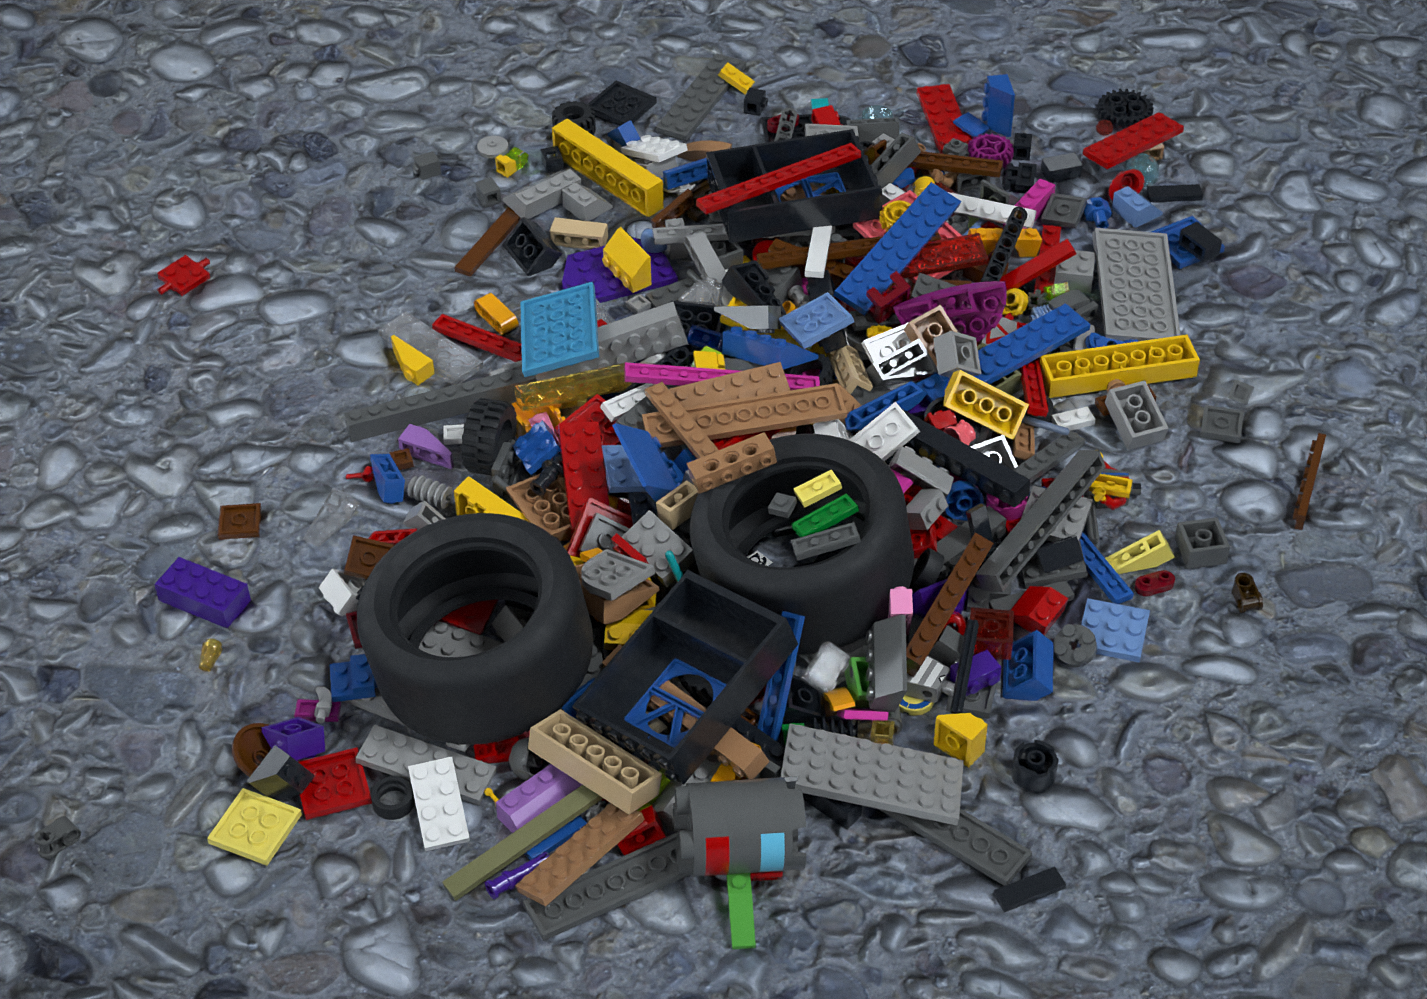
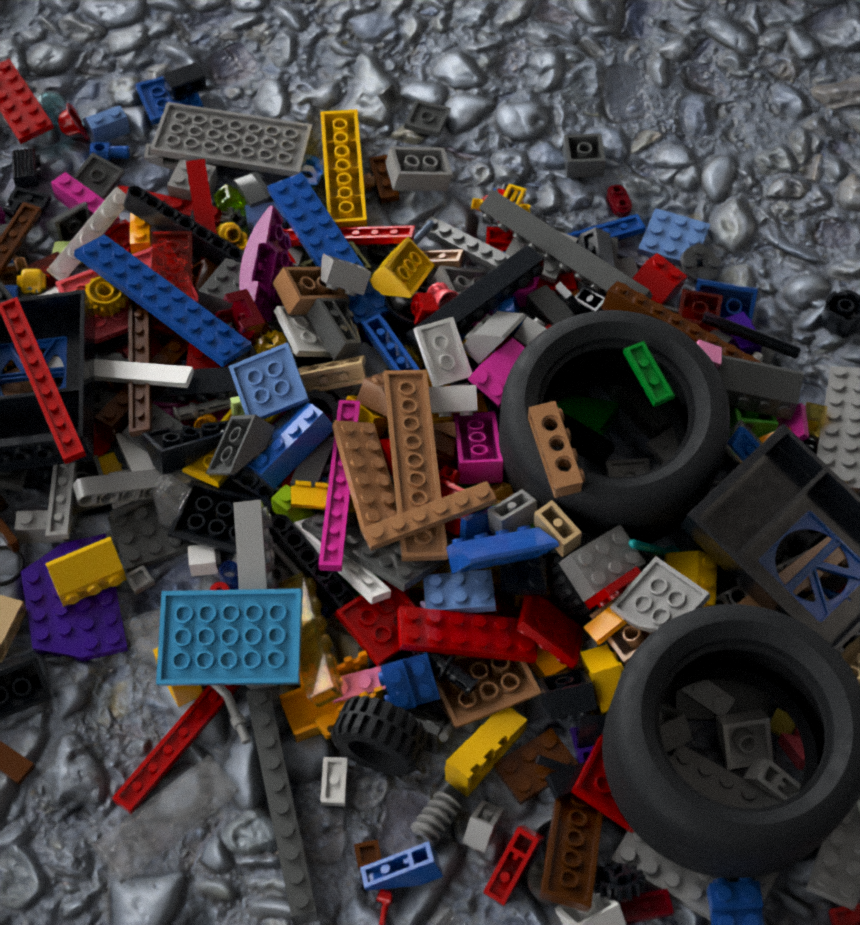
camera: 85 degrees left, 10 degrees up
yellow slope [391,335,435,385] -> none
medium lavender slope [398,424,454,469] -> none
light orange beam [474,293,519,335] -> none
dark grey plate [578,513,629,552] -> none
medium blue hair [640,228,667,253] -> none
clear blue slope [687,325,723,352] -> none
dark grey plate [768,493,797,518] -> none
dark grey tile [791,522,861,561] -> none
light yellow plate [794,470,842,508] -> none
yellow slope [934,713,988,768] -> none
white plate [1051,406,1096,431] -> none
light yellow slope [1105,530,1175,574] -> none
black tile [1146,184,1203,202] -> none
dark brown piece [1232,573,1263,613] -> none
reddish brown plate [1292,433,1326,530] -> none

